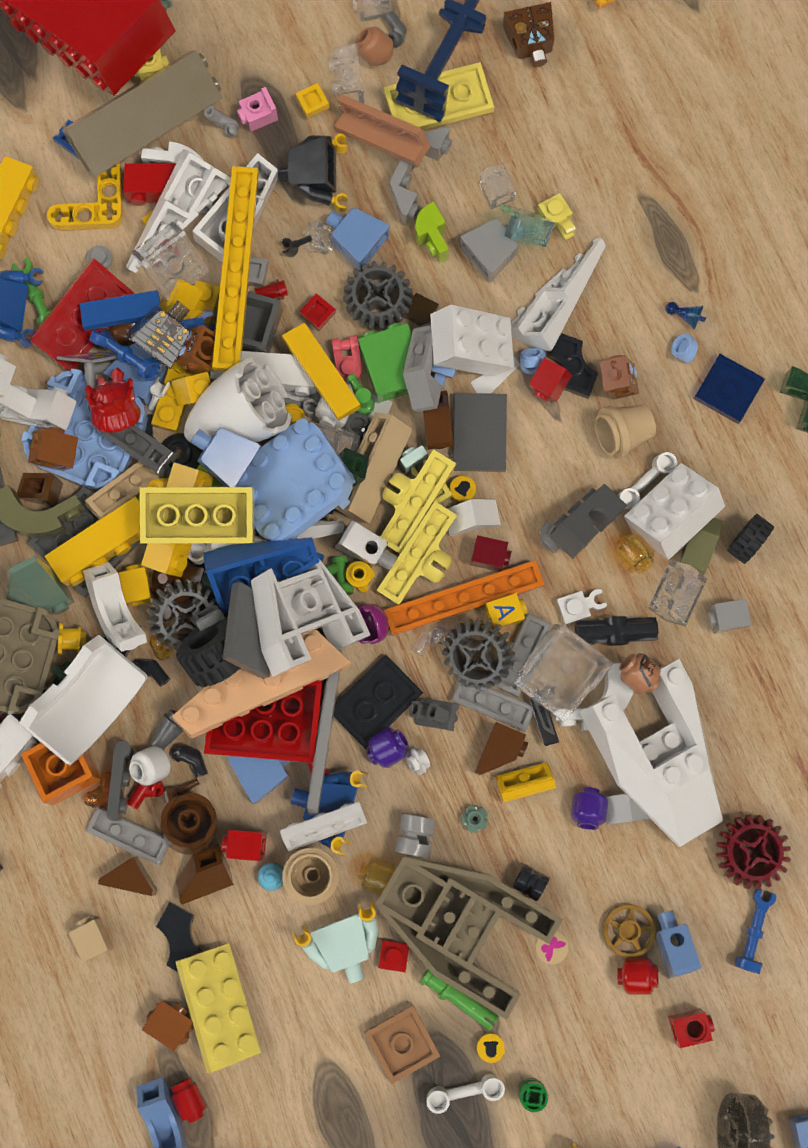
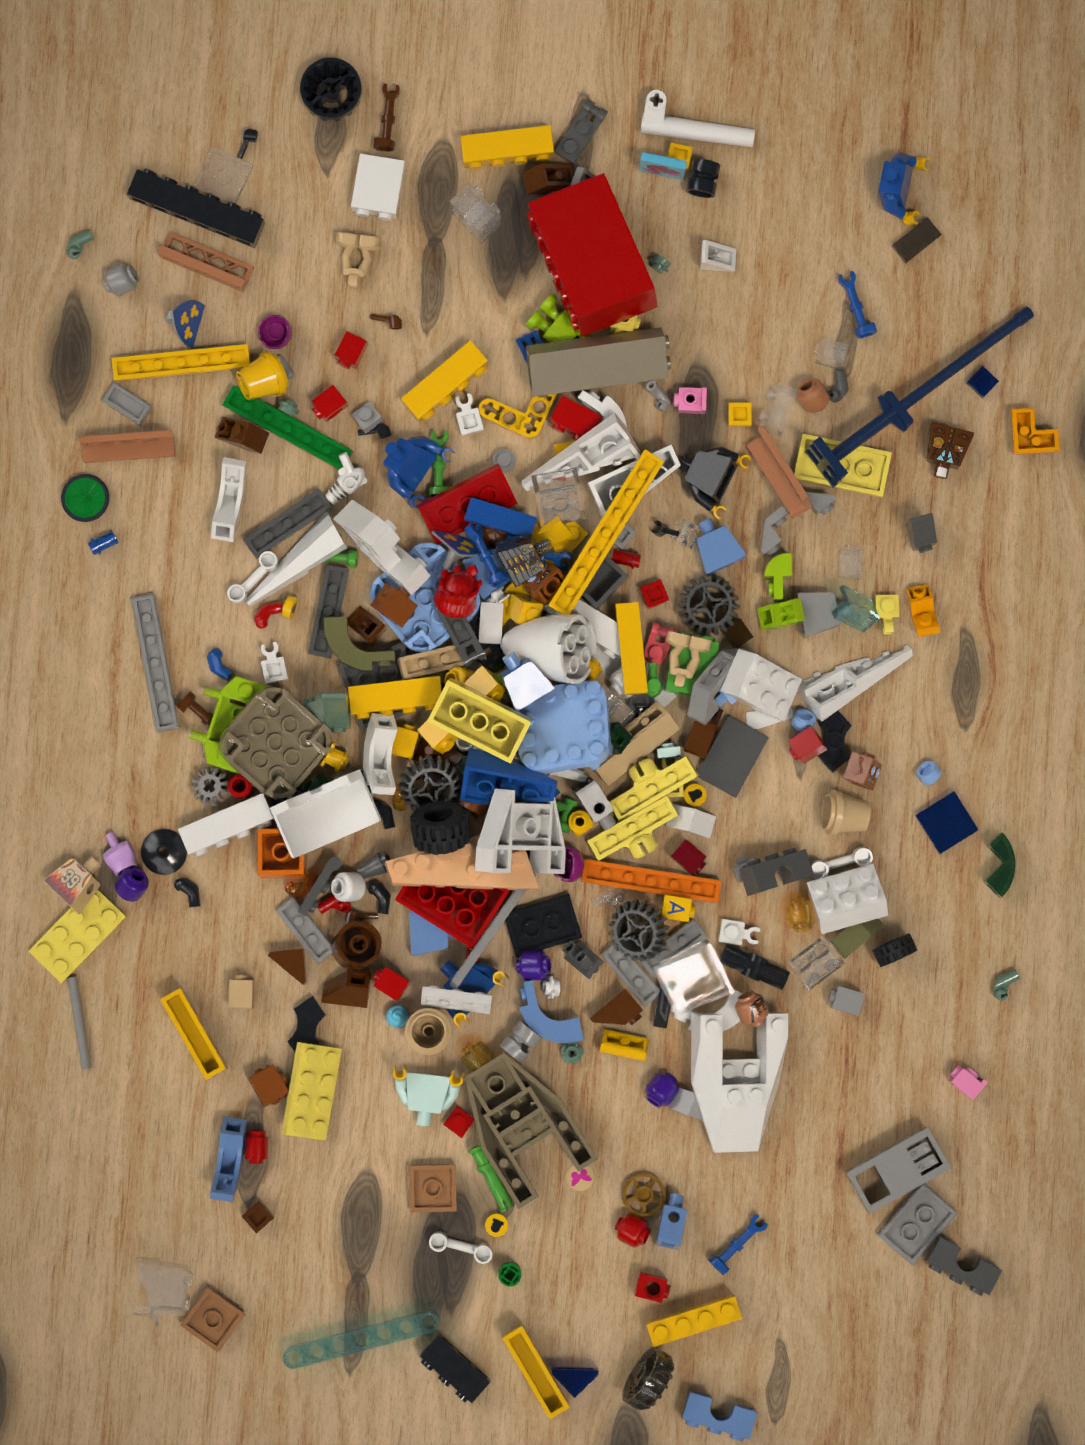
camera: 25 degrees right, 5 degrees up
dark grey tile [192,604,224,631] -> none
dark grey tile [223,581,270,679] -> none
light grey hand [284,398,318,417] -> none
black wheel [512,864,550,902] -> none
clear blue piece [665,301,706,330] -> none
dark red gear [715,814,791,890] -> none
none -> yellow brick [160,988,228,1080]
none -> white plate [455,393,484,436]
none -> white sticker [479,602,504,644]
none -> medium blue arch [520,980,584,1043]
none -> lime piece [525,293,590,342]
none -> yellow brick [646,1294,742,1347]
none -> tan piece [666,631,712,687]
none -> lime brick [757,598,805,631]
none -> dark grey slope [905,513,937,553]
none -> light orange slope [906,584,940,637]

